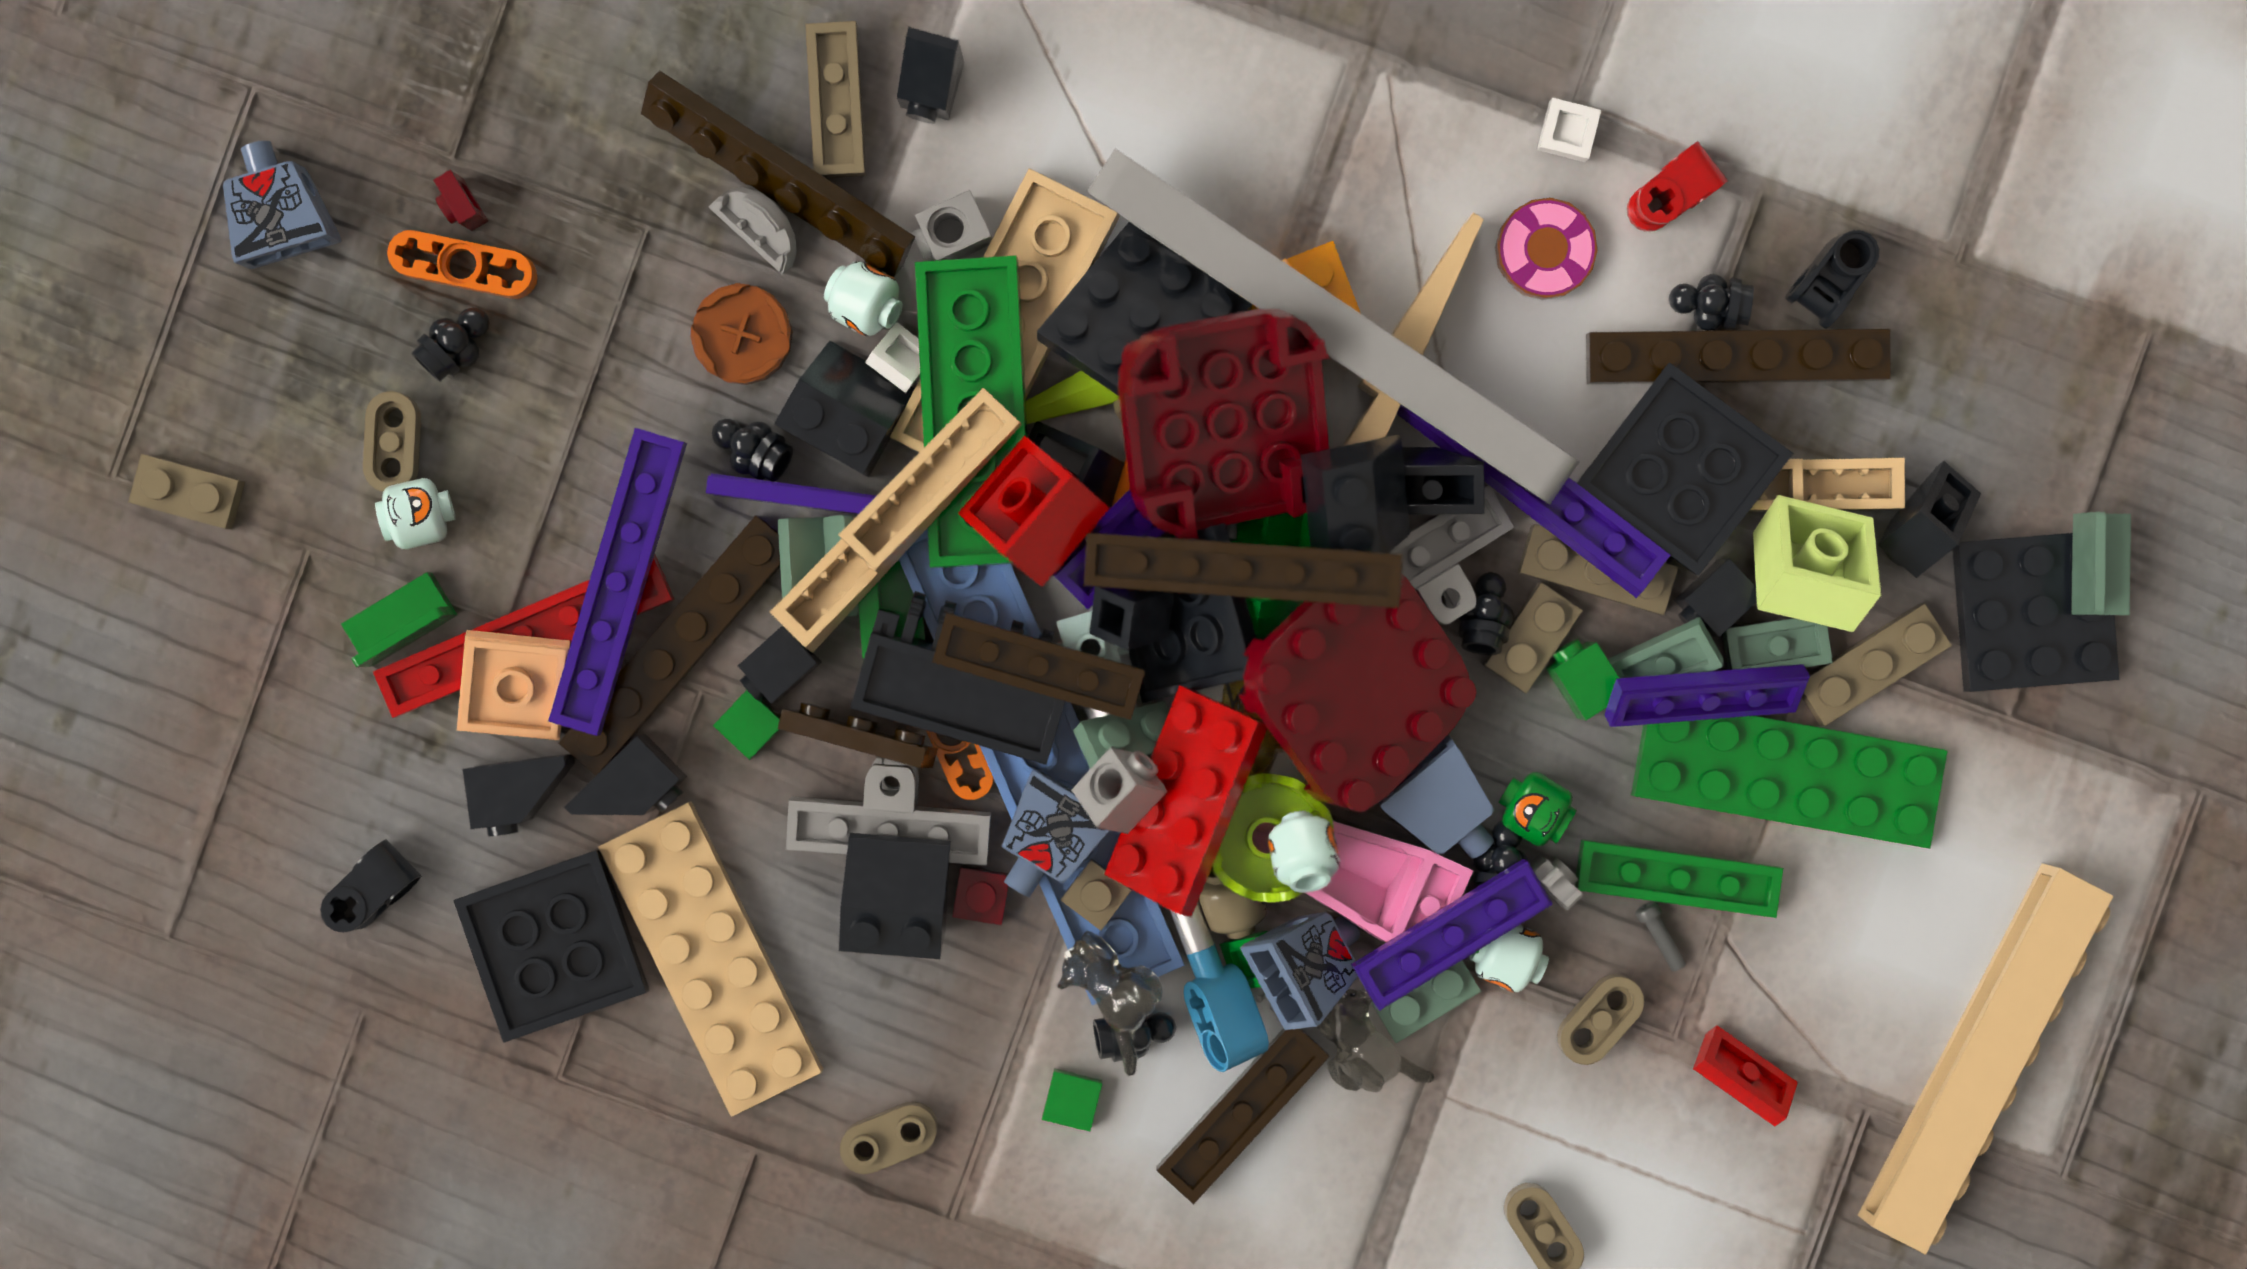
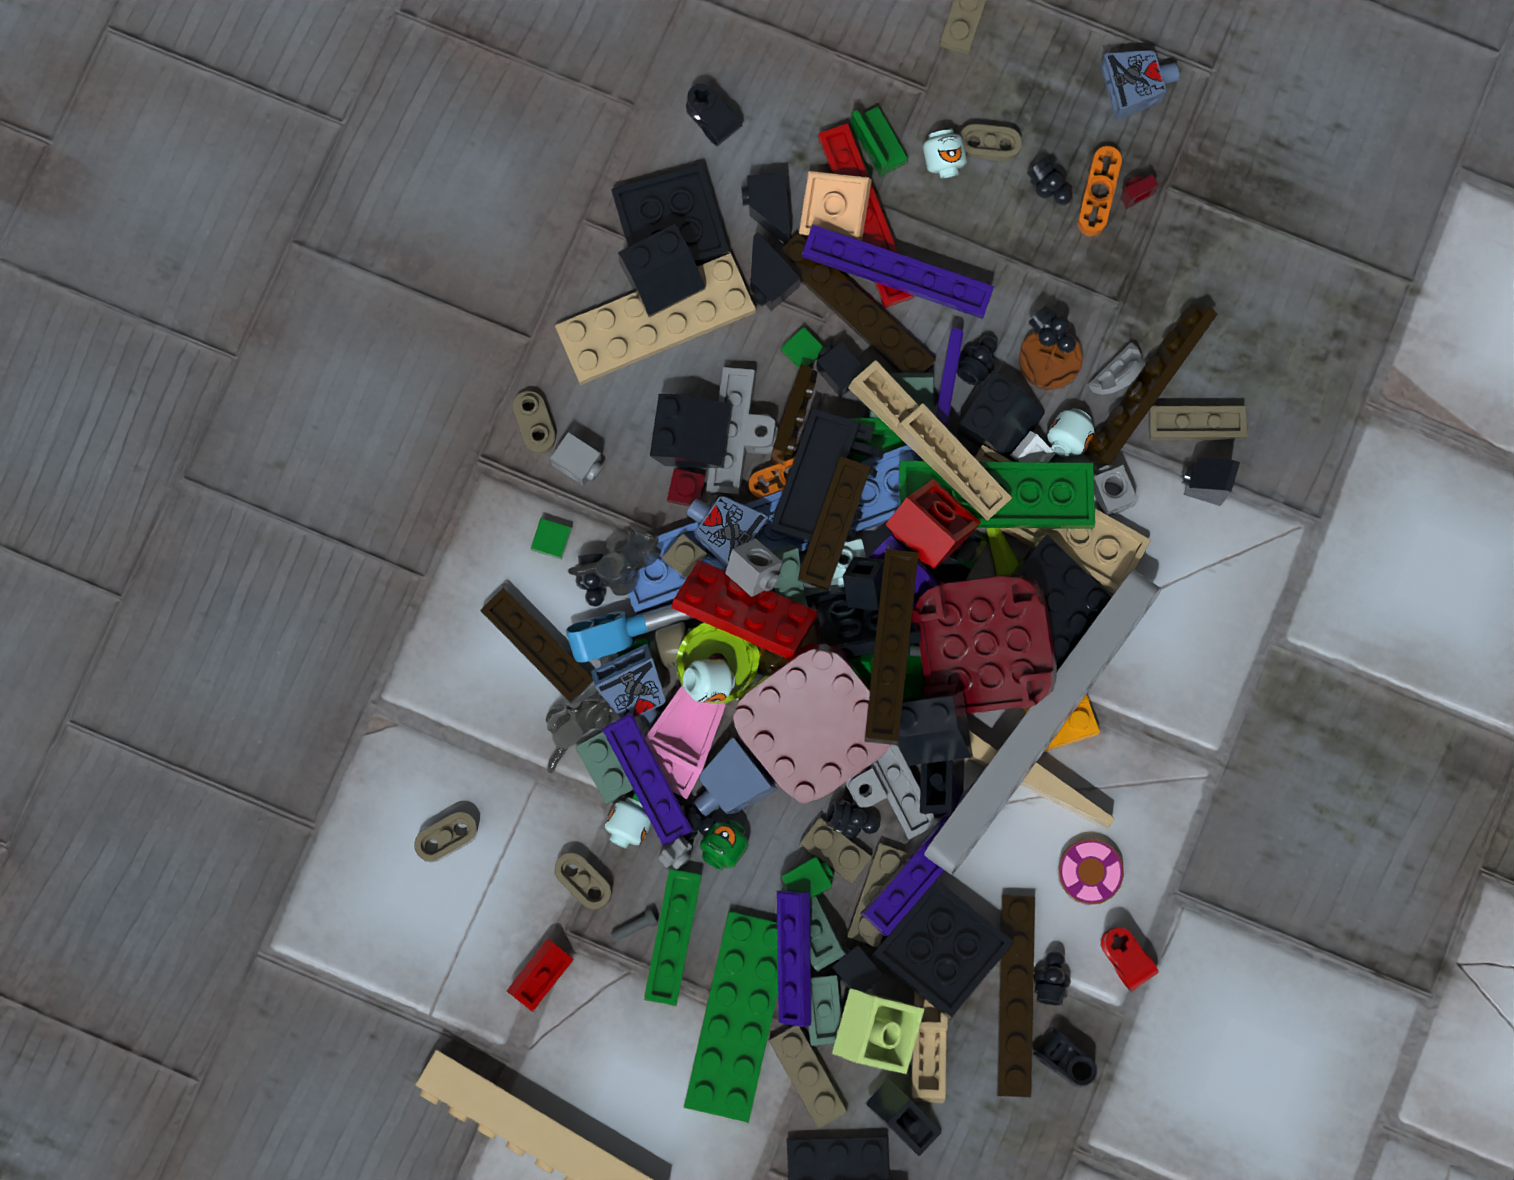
camera: 90 degrees right, 10 degrees down
white plate [1537,98,1601,162] -> none
none -> light grey brick [550,432,603,486]
none -> black slope [618,224,705,318]
none -> black piece [1028,305,1076,353]

